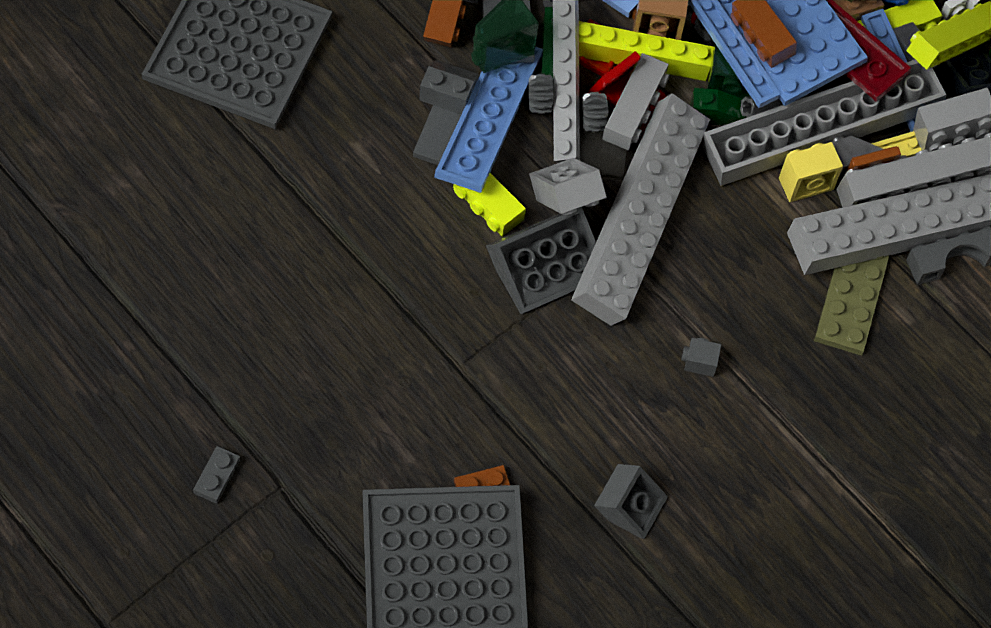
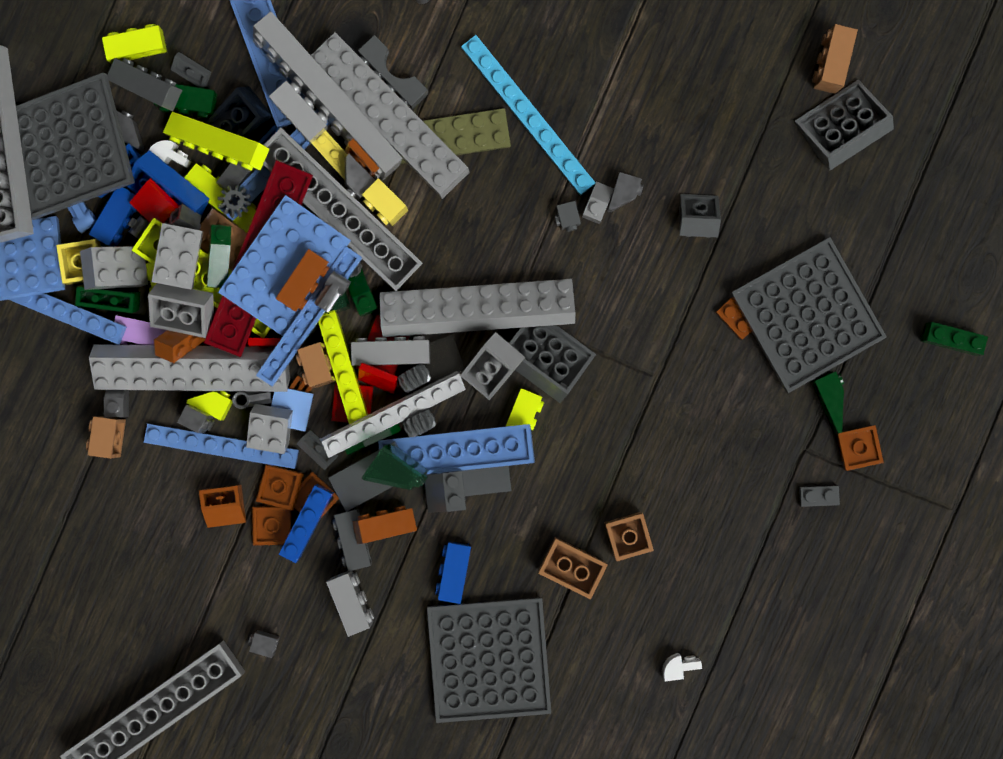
camera: 110 degrees left, 25 degrees up
none -> dark grey gear [218,185,251,218]
none -> flat silver piece [314,271,351,313]
none -> blue brick [435,541,471,604]
none -> medium azure plate [461,35,595,196]
none -> medium nougat brick [538,537,608,599]
none -> light grey slope [582,181,614,224]
none -> medium nougat brick [604,512,654,561]
none -> flat silver slope [607,172,644,212]
none -> white brick [662,653,702,681]
none -> dark green slope [811,372,844,434]
none -> dark orange plate [837,425,884,471]

